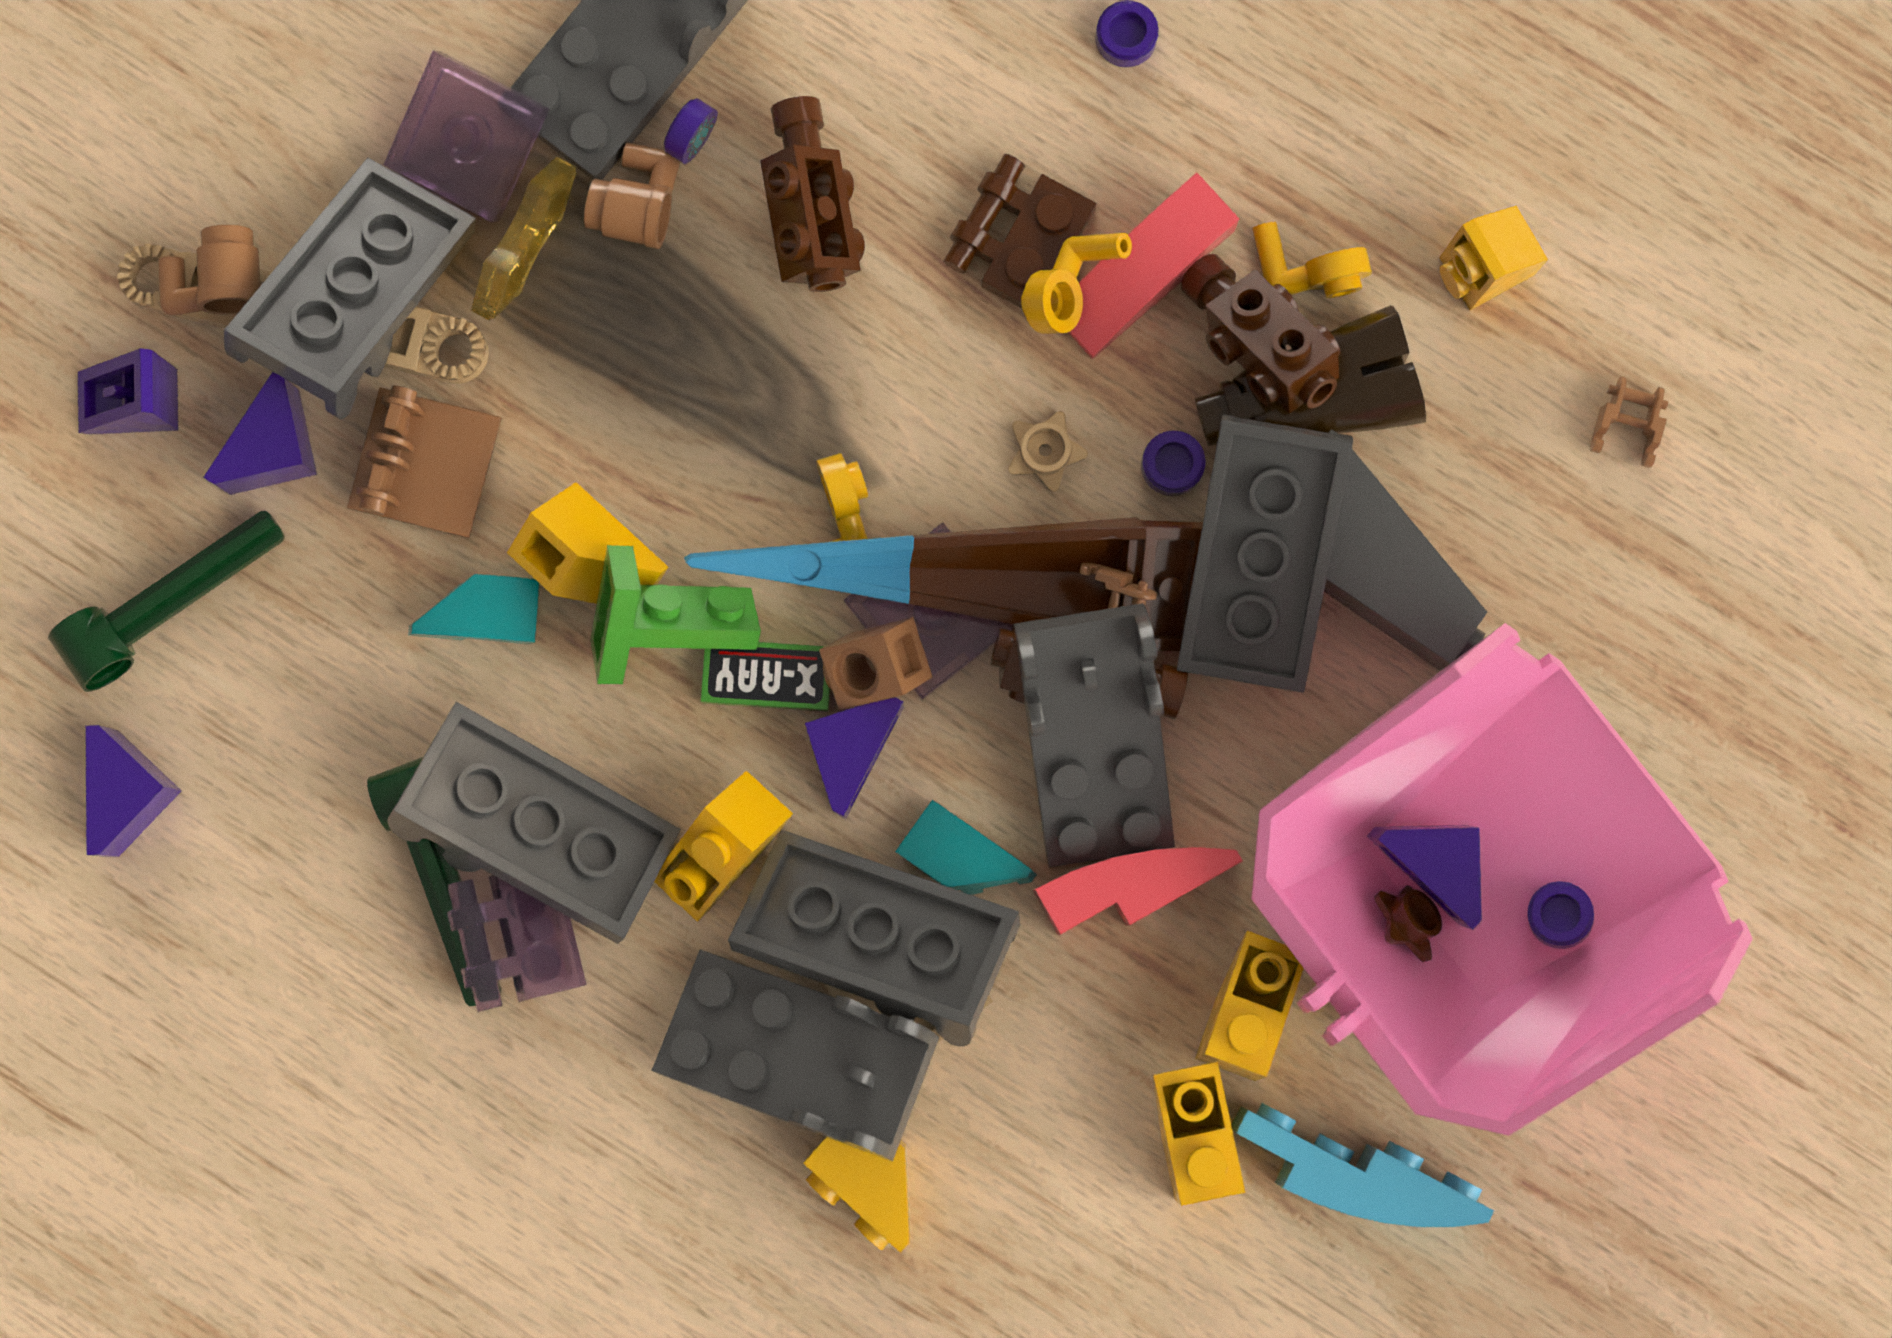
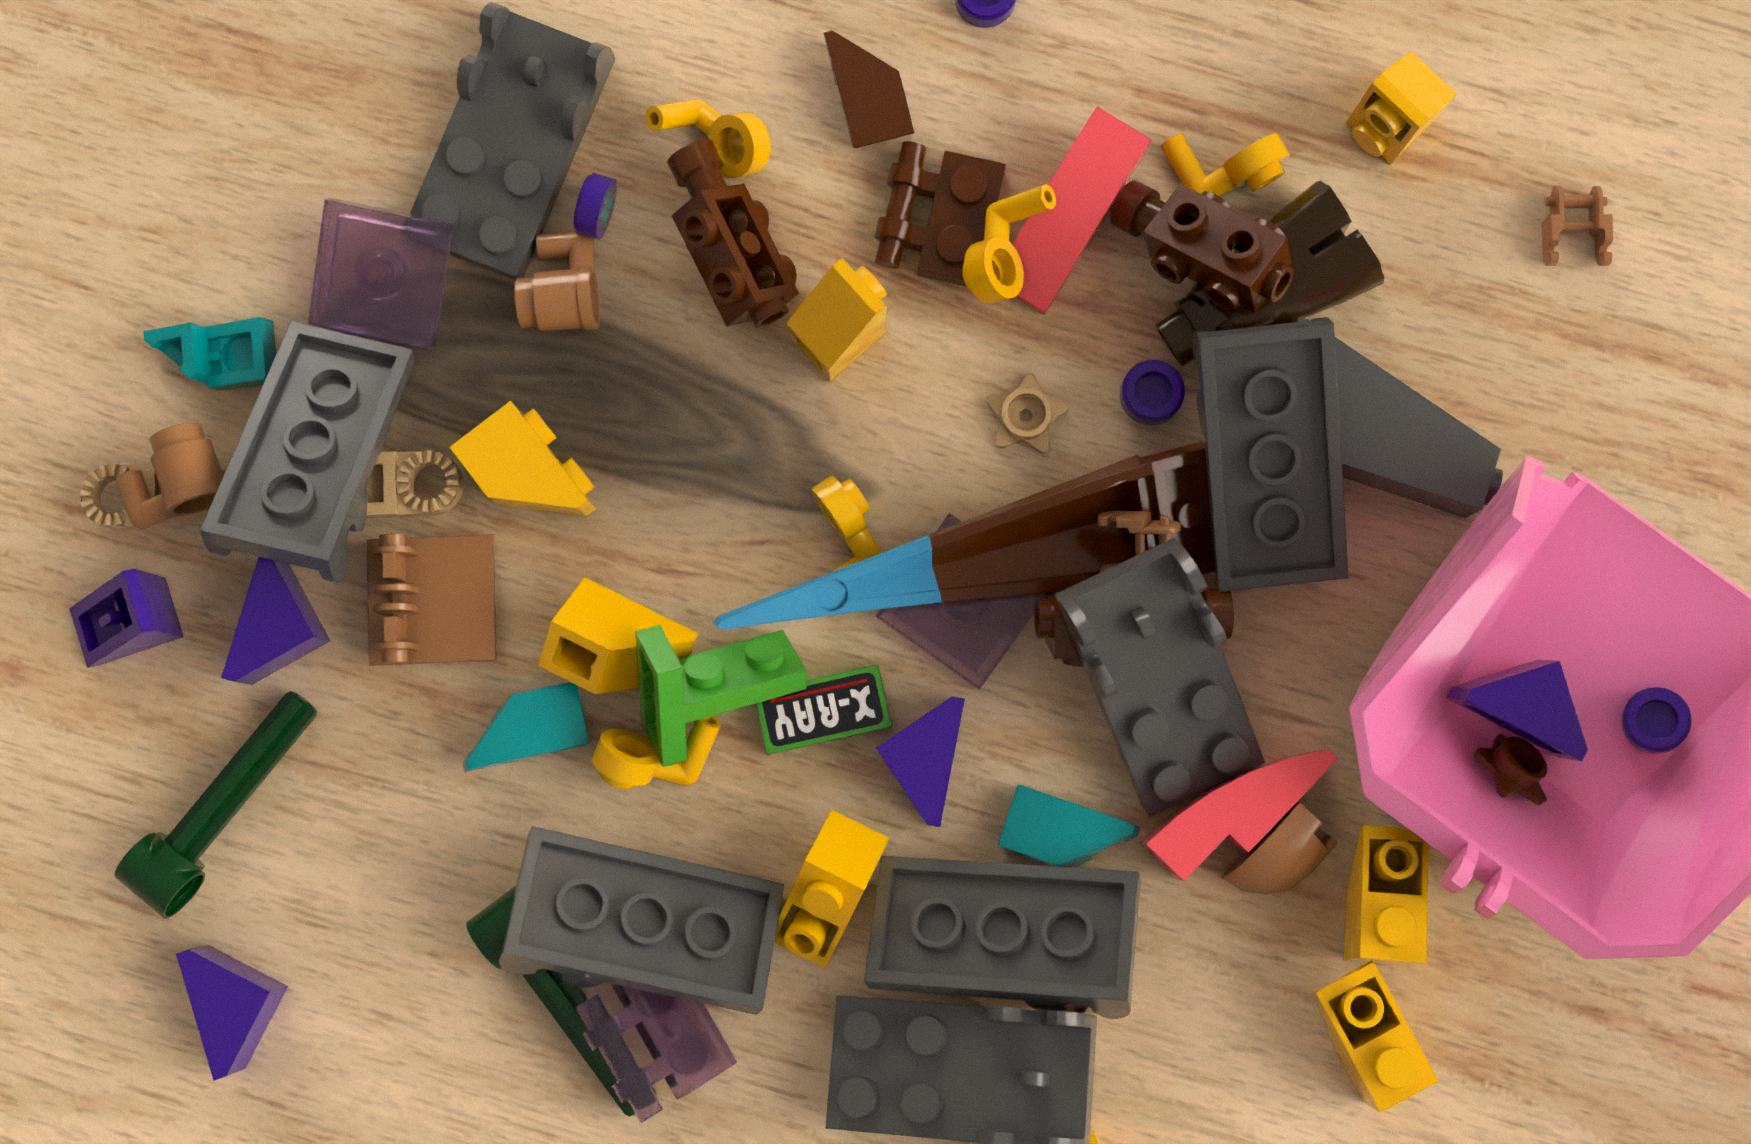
camera: 10 degrees left, 0 degrees up
clear yellow tile [470,157,576,321] -> none
medium nougat brick [819,617,933,710] -> none
medium azure slope [1231,1103,1494,1227] -> none
none -> teal slope [143,317,276,391]
none -> yellow slope [449,400,596,516]
none -> yellow plate [592,716,721,789]
none -> yellow plate [645,99,771,178]
none -> yellow slope [786,258,887,382]
none -> reddish brown slope [823,30,914,149]
none -> medium nougat brick [1221,802,1338,894]

